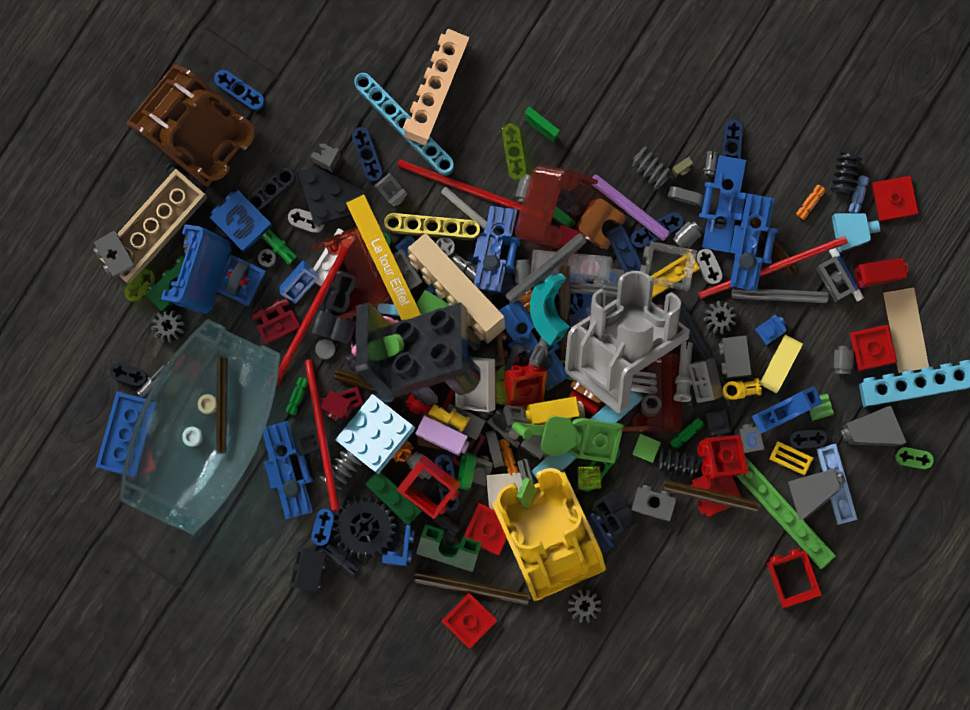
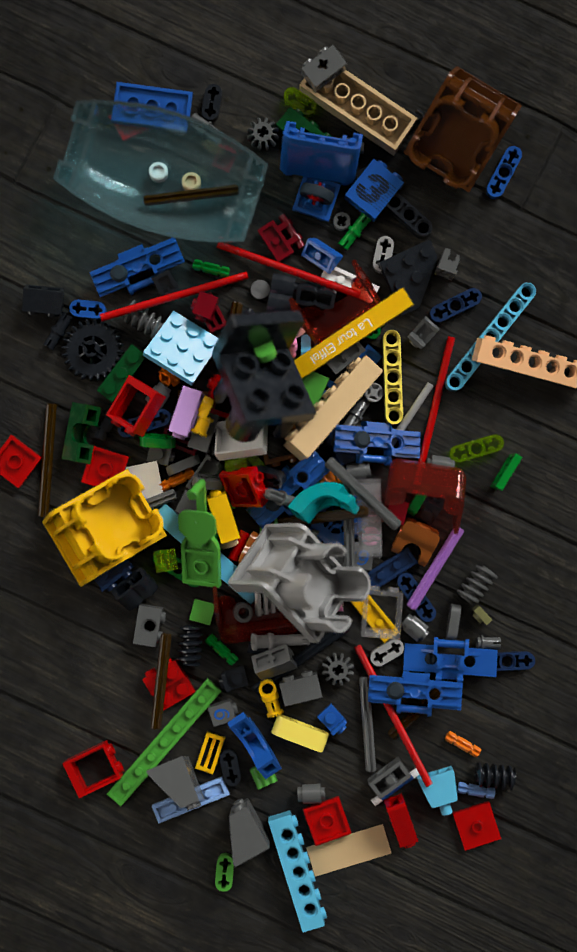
camera: 90 degrees right, 5 degrees up
blue bracket [382,525,415,566] -> none
dark grey tile [503,405,528,425] -> none
bright green piece [516,478,537,509] -> none
dark grey gear [568,590,601,623] -> none
red plate [697,435,748,480] -> none

